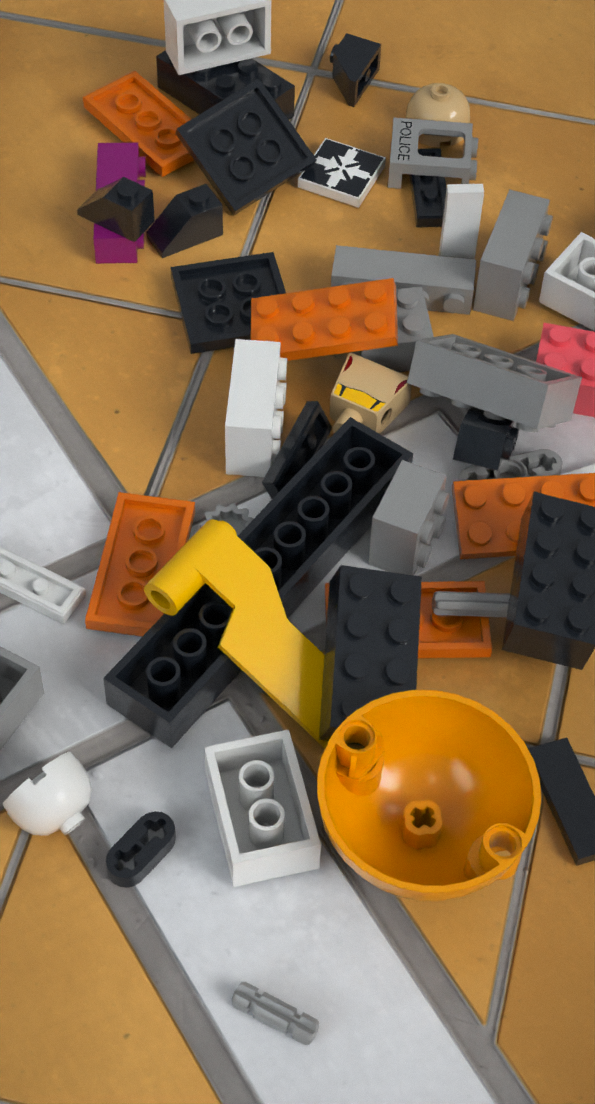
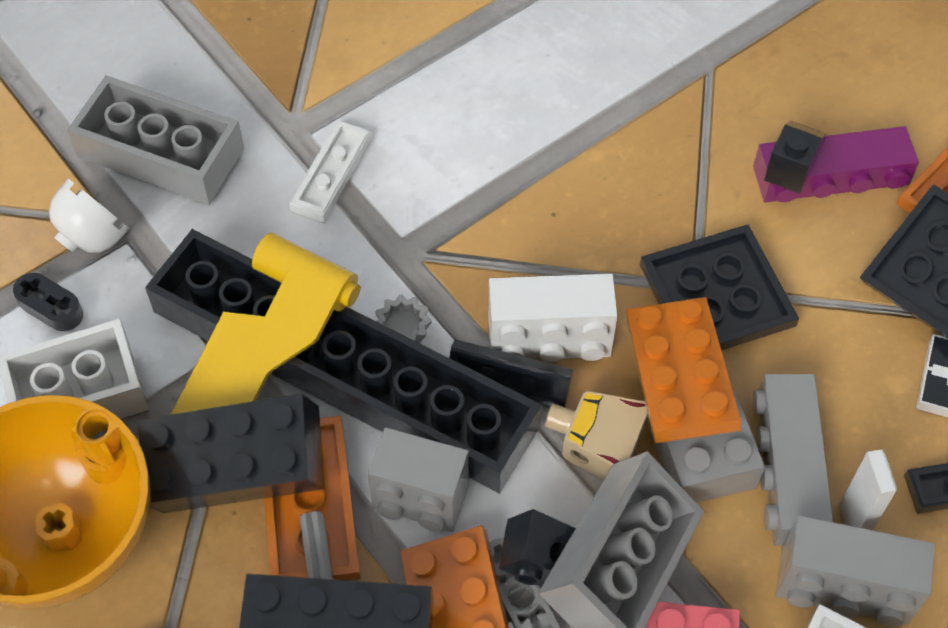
camera: 85 degrees right, 5 degrees up
orange plate [85,492,195,637] -> none
black slope [146,184,223,258] -> none

